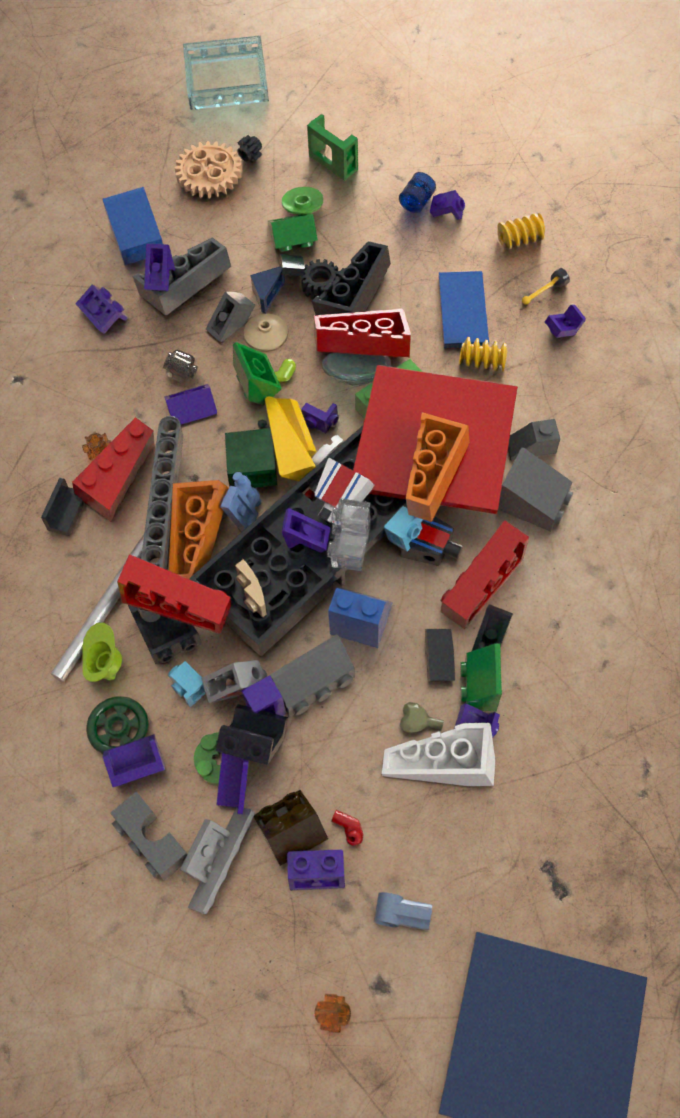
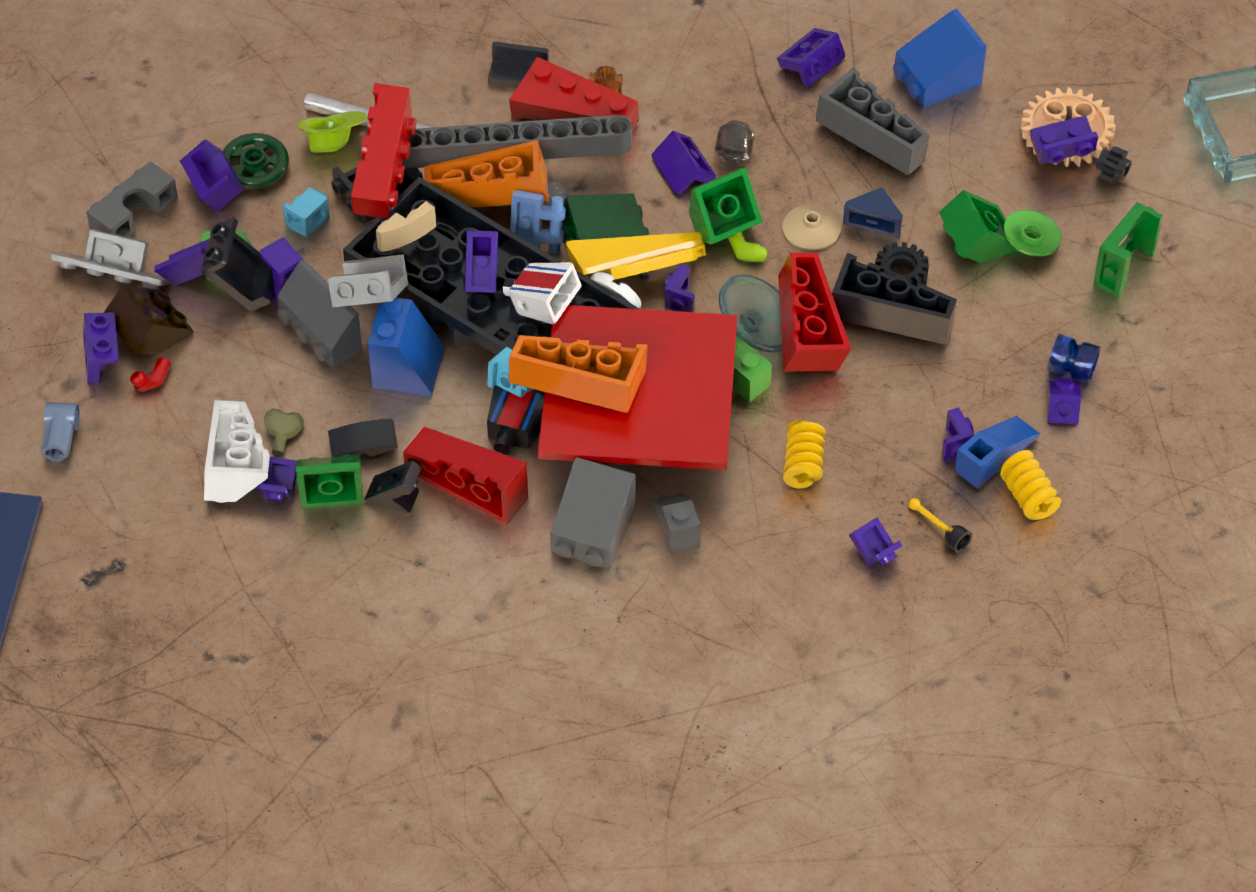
camera: 80 degrees right, 10 degrees down
dark purple slope [144,244,175,291] -> none
light grey torso [201,660,267,703] -> none
dark grey slope [206,291,255,342] -> none
black slope [280,254,305,277] -> none
clear brick [327,498,370,571] -> none
blue tile [438,271,489,348] -> none
none -> light grey panel [328,255,408,308]
none -> dark purple bracket [942,407,974,462]
none -> blue slope [955,416,1040,489]
none -> dark purple bracket [1030,115,1098,164]

